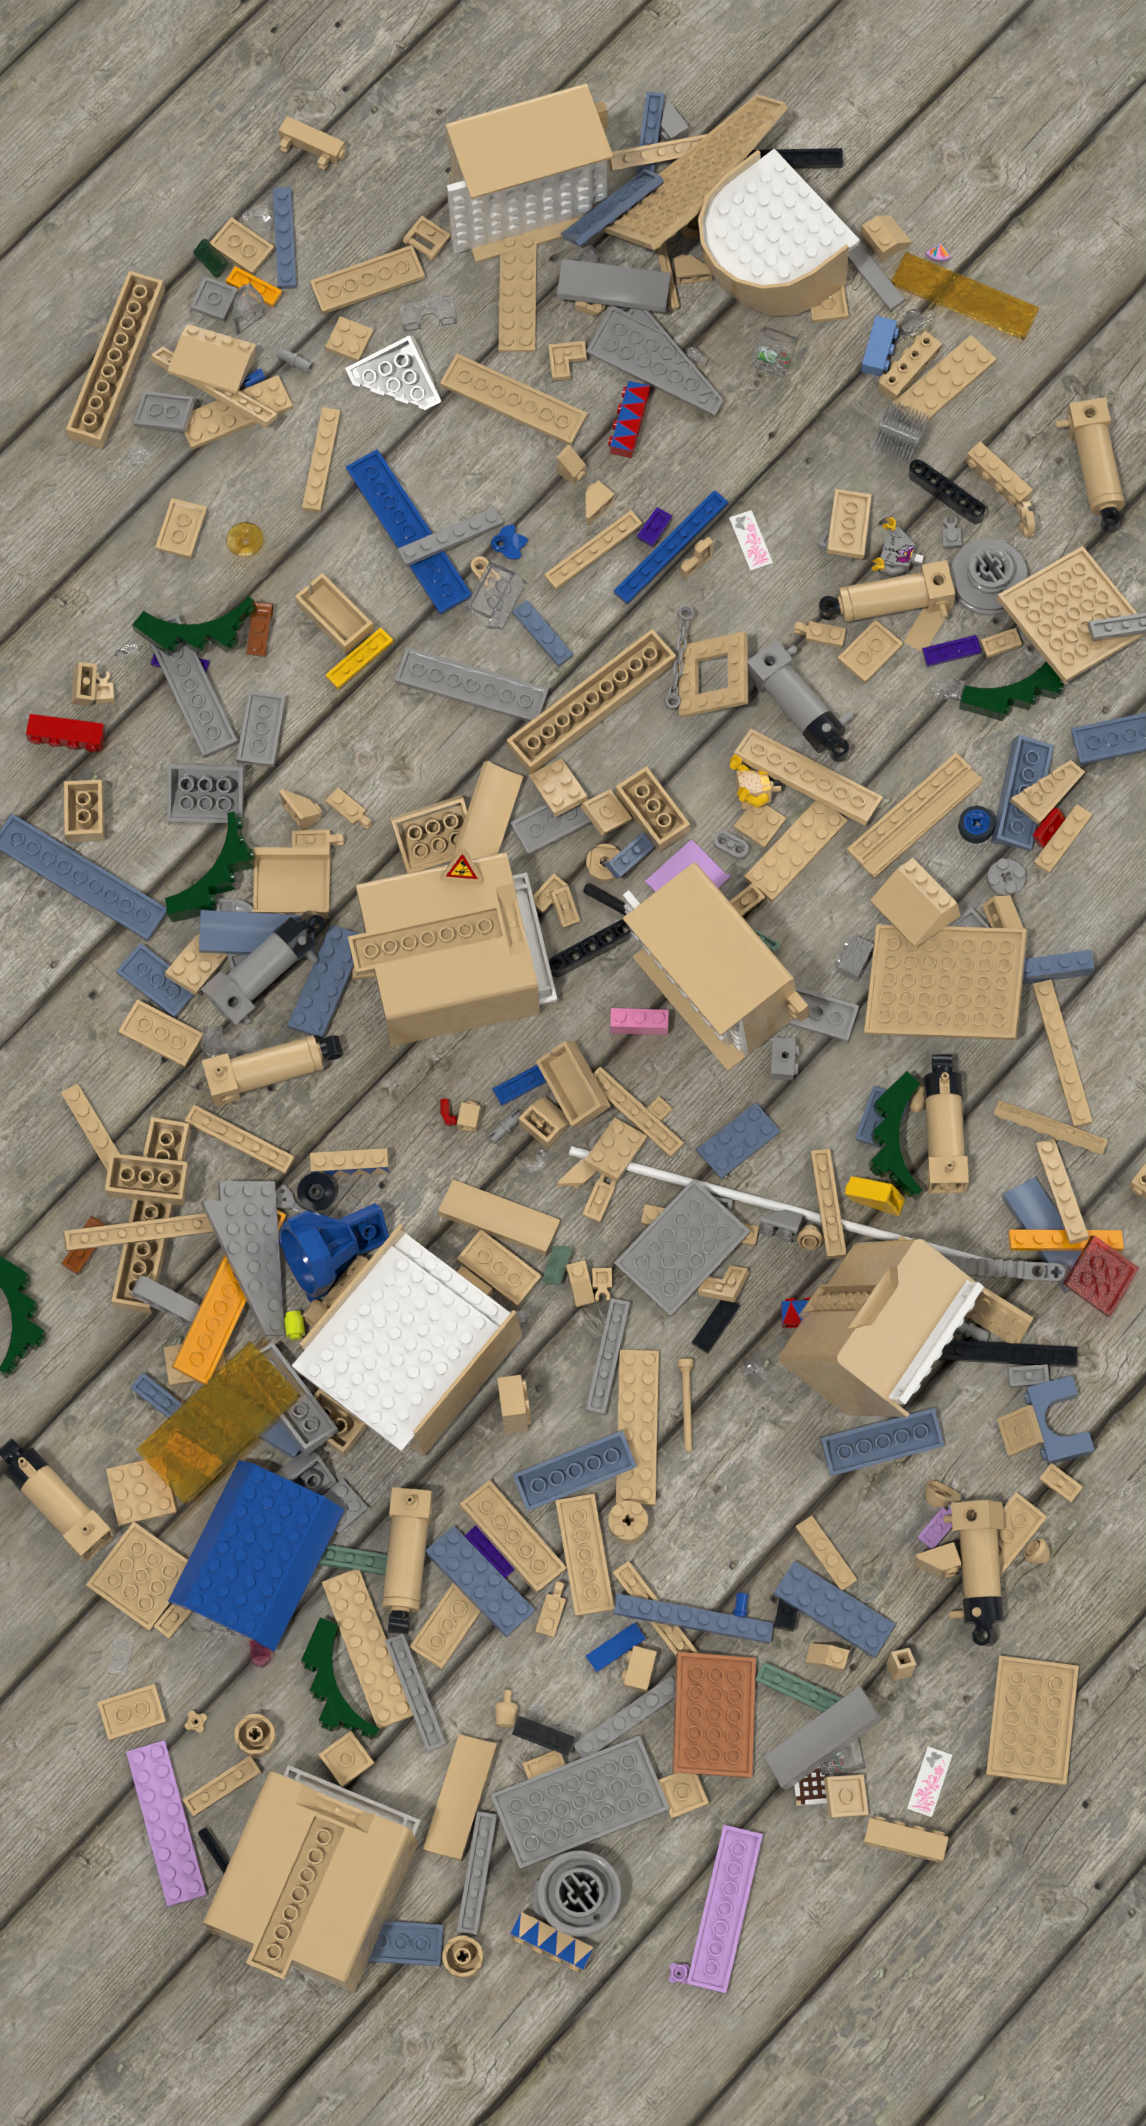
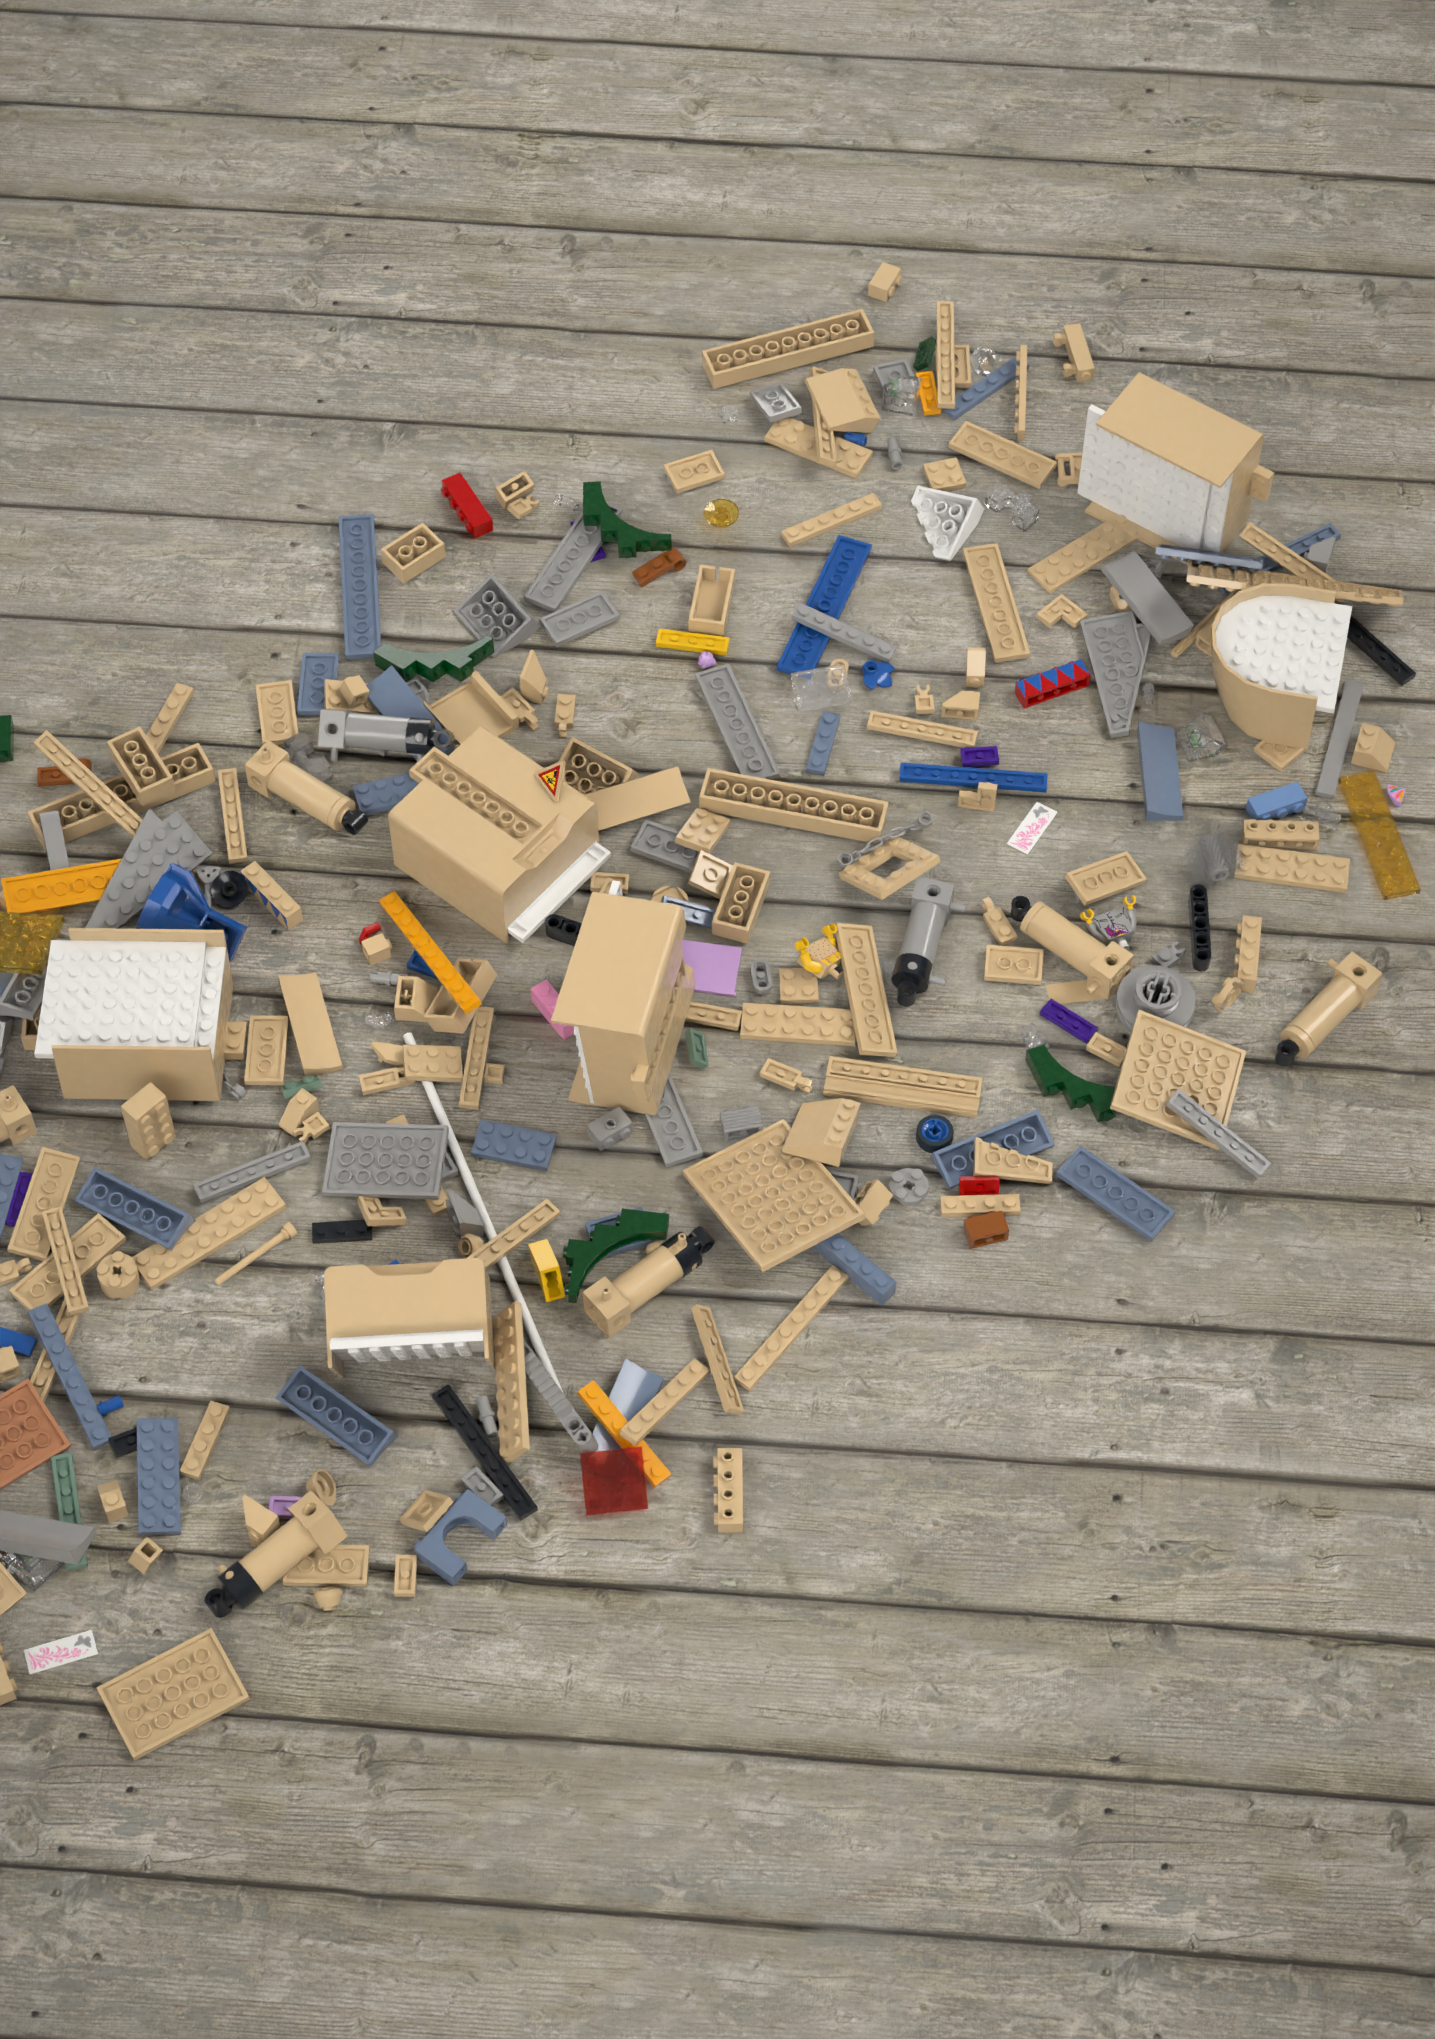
camera: 50 degrees right, 15 degrees down
none -> tan plate [42,1206,89,1316]
none -> tan brick [340,675,370,707]
none -> light orange plate [378,891,482,1014]
none -> lavender plate [697,651,717,669]
none -> tan plate [760,1058,813,1094]
none -> tan brick [868,262,903,302]
none -> tan plate [915,685,934,714]
none -> tan plate [936,301,955,409]
none -> dark orange brick [963,1210,1009,1249]
none -> tan plate [1014,345,1027,441]
none -> sand blue arch [1137,721,1183,821]

